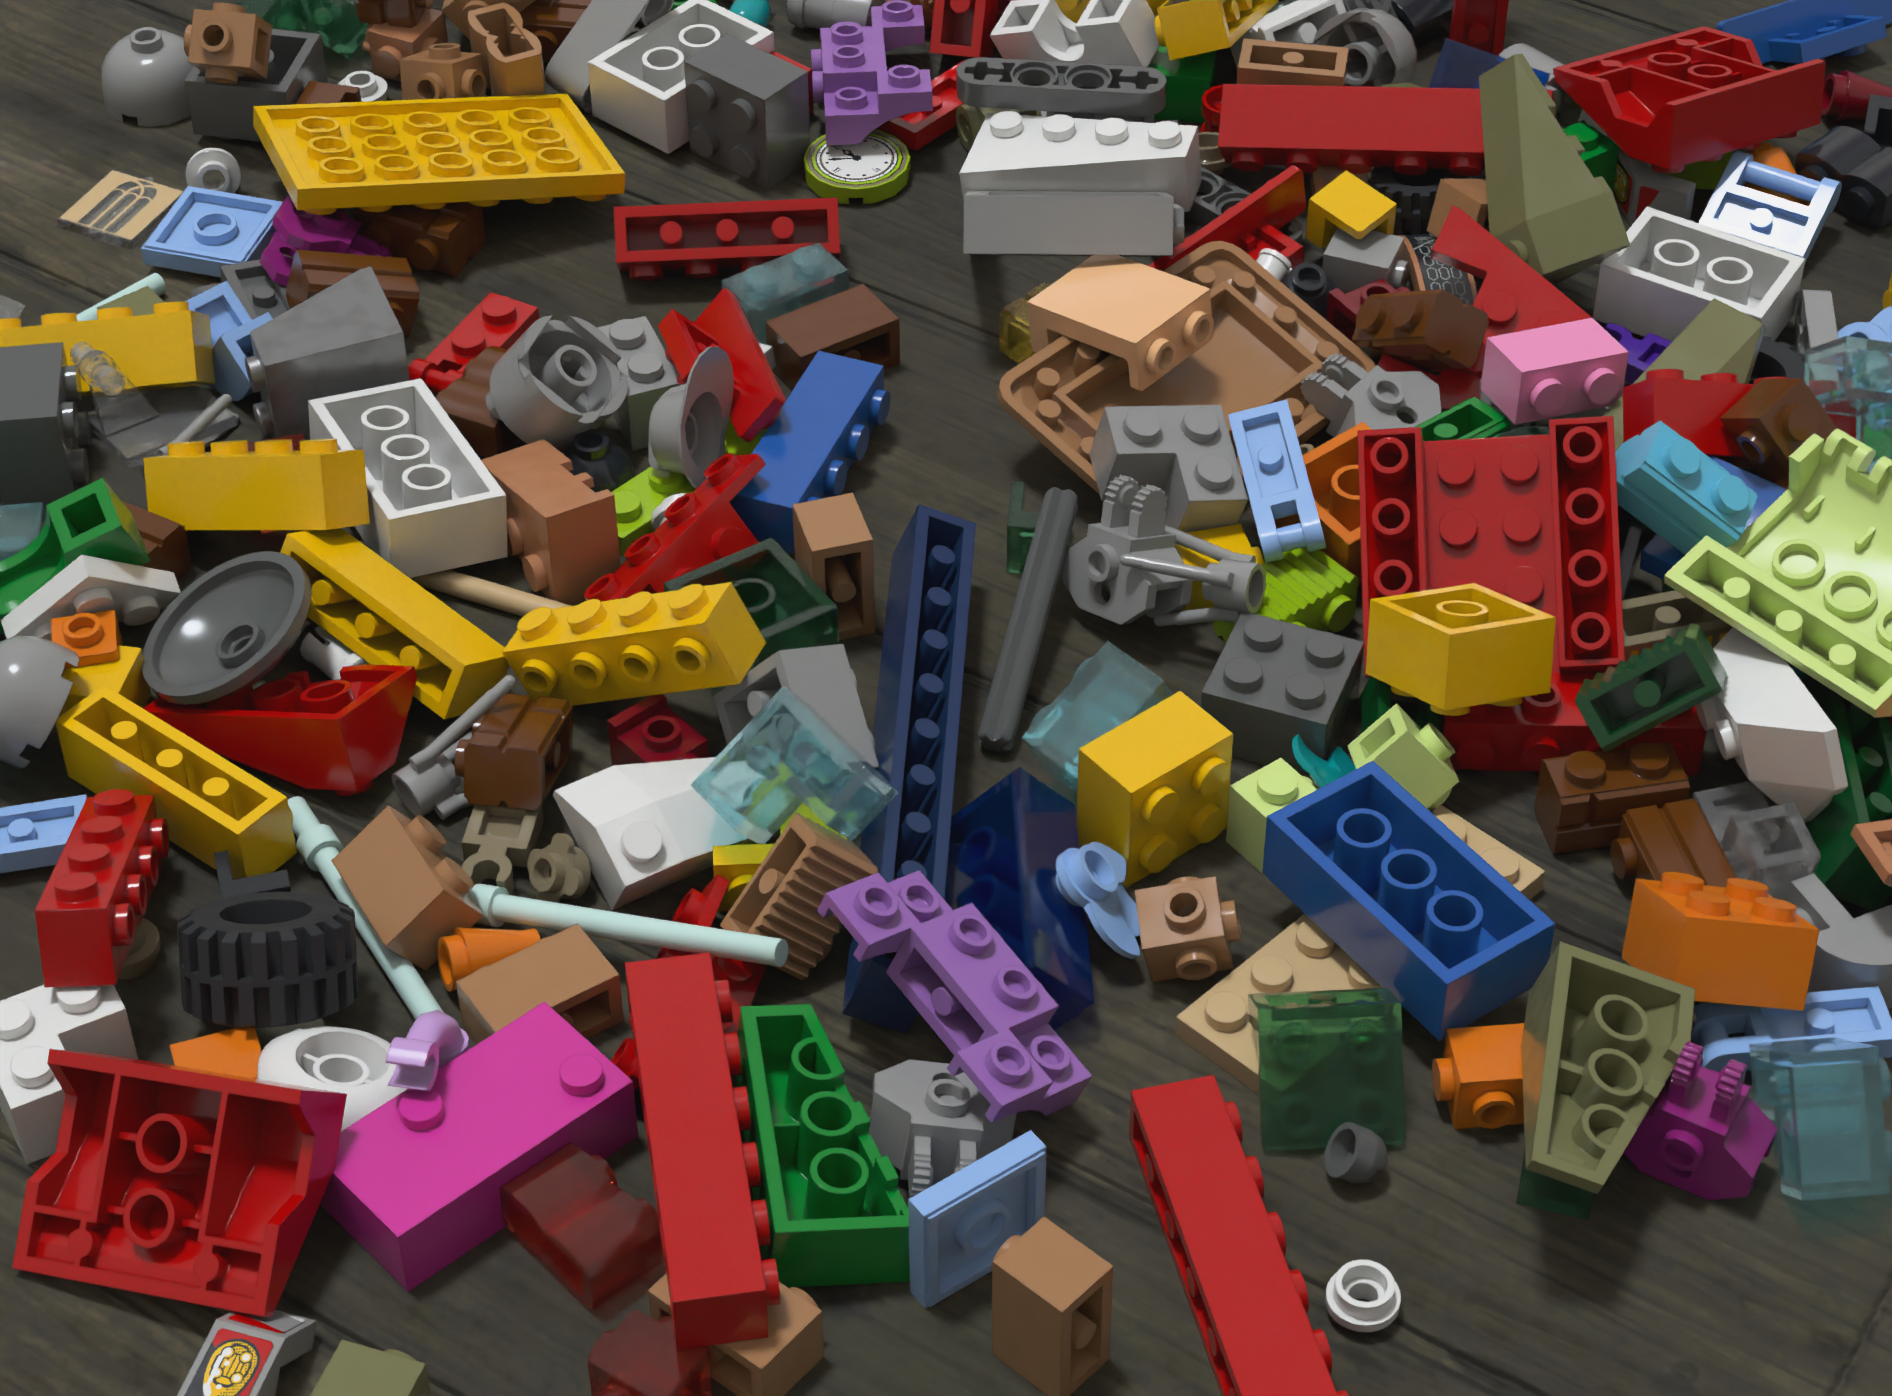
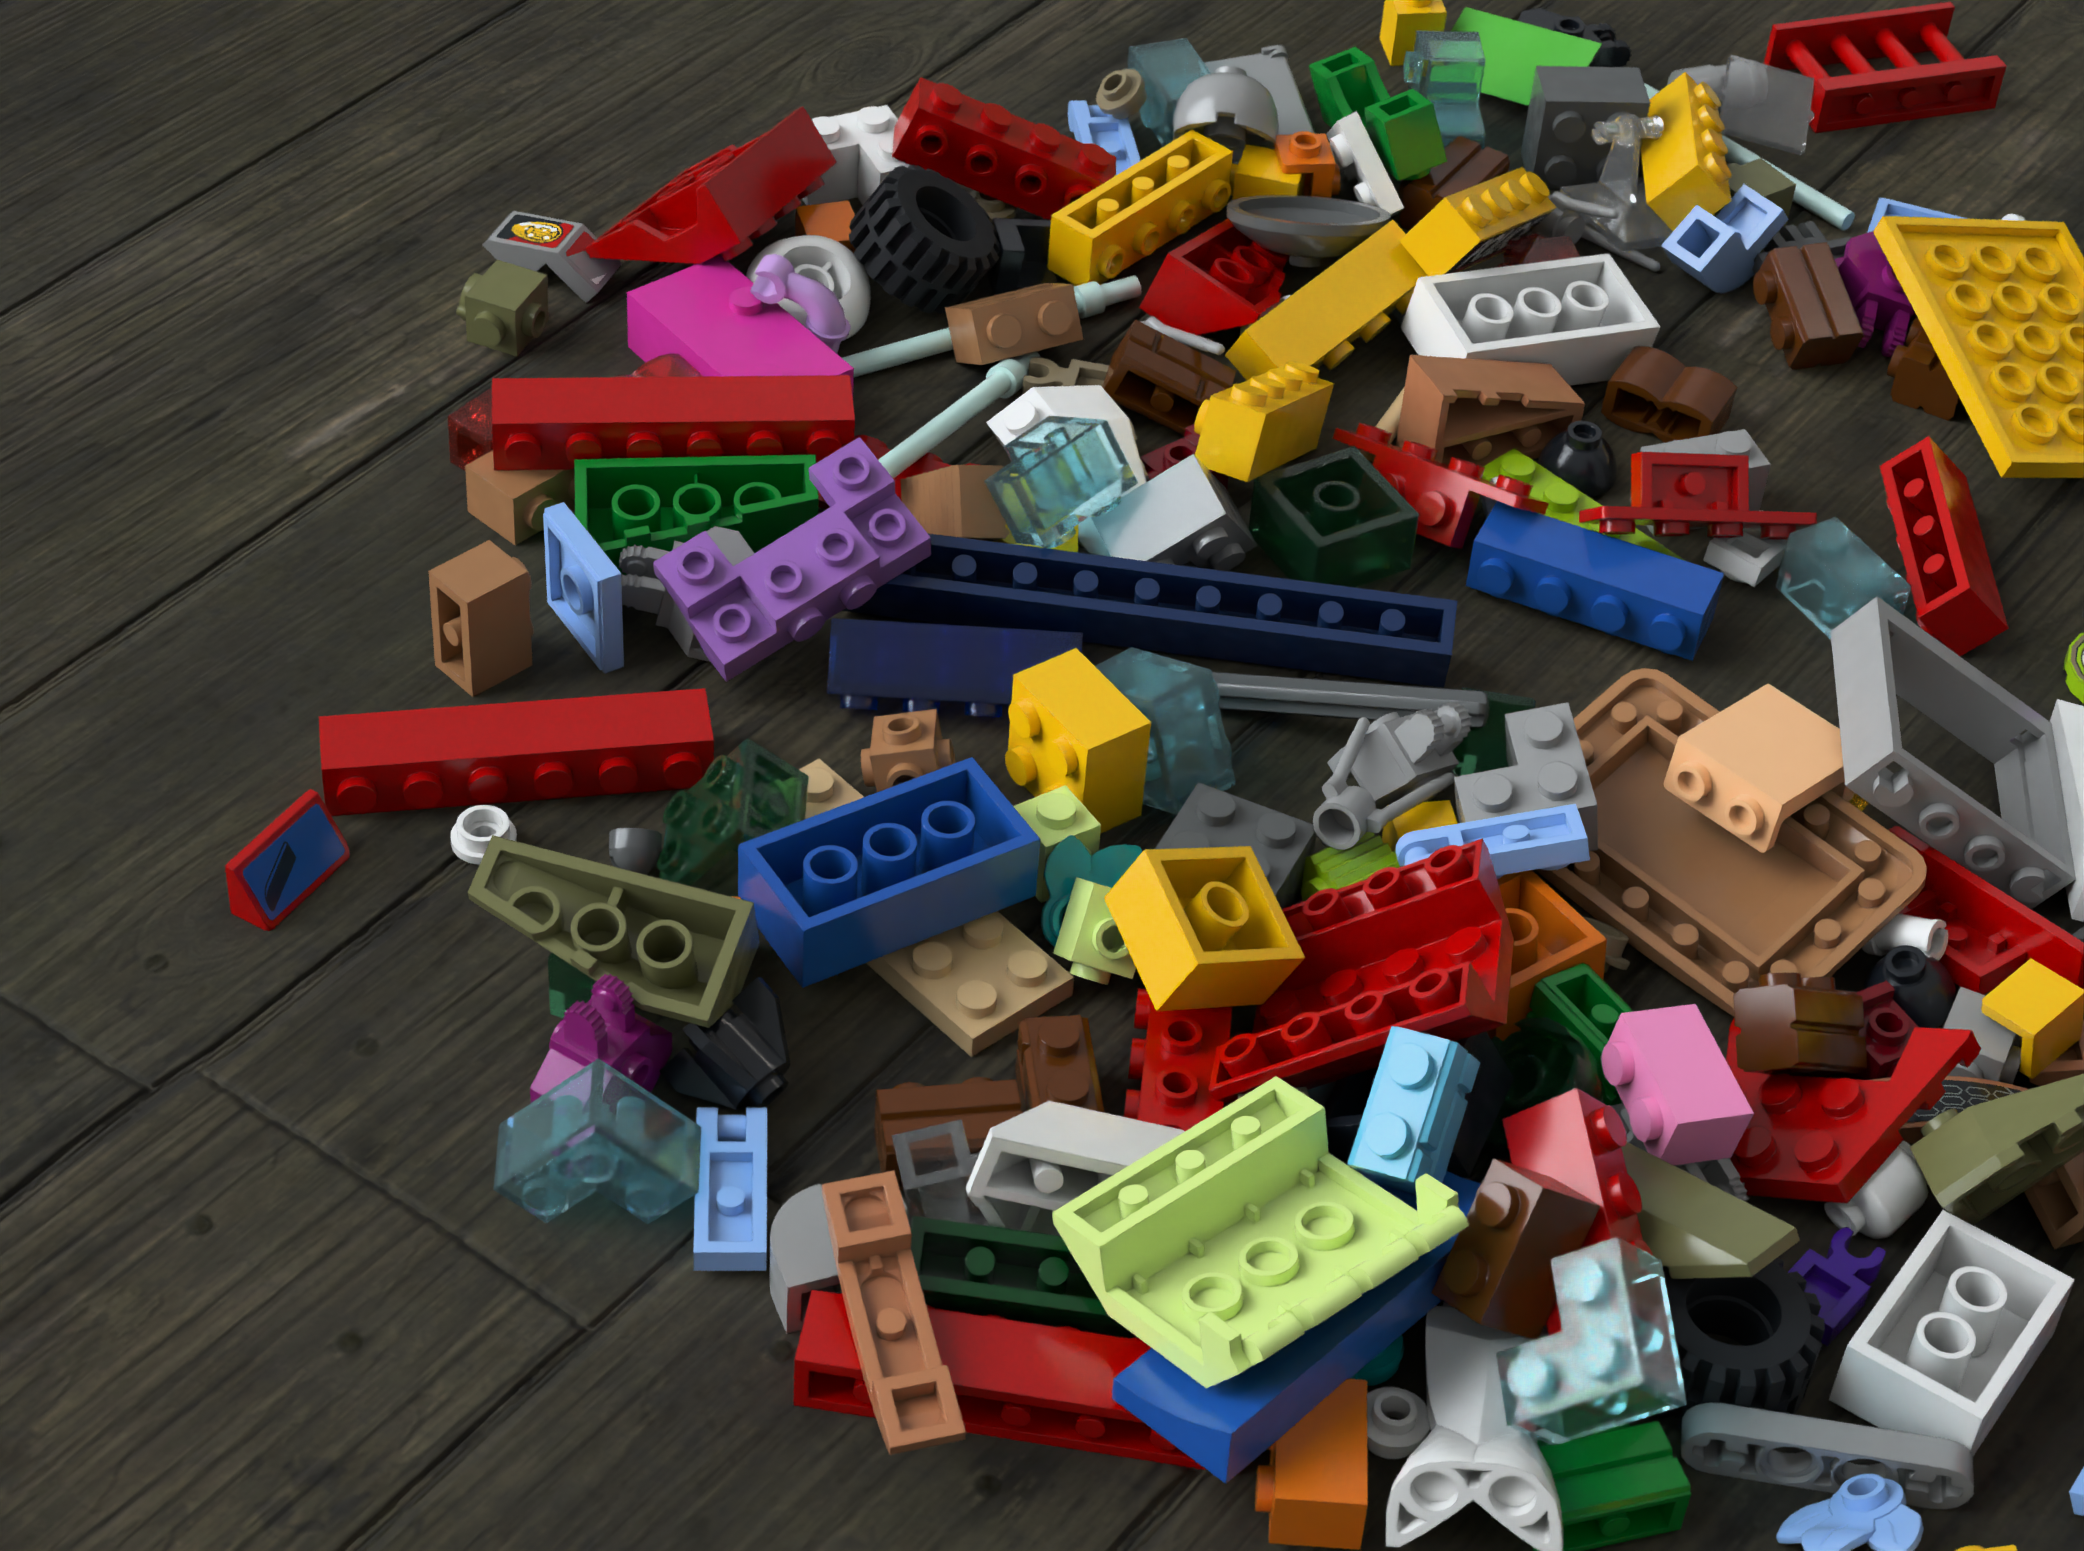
camera: 90 degrees right, 0 degrees up
piece [57,169,184,250] -> none
flat silver slope [245,267,410,451] -> none
red plate [408,292,540,394] -> none
orange cone [437,928,541,991] -> none
medium nougat brick [456,924,624,1045] -> none
light grey brick [485,315,628,453] -> none
light grey piece [648,346,734,489] -> none
reddish brown brick [765,284,900,391] -> none
medium nougat brick [792,493,875,645] -> none
light blue plate [1056,842,1141,959] -> none
light grey hinge [1300,353,1442,437] -> none
dark green brick [1575,623,1728,752] -> none
orange brick [1621,872,1819,1011] -> none

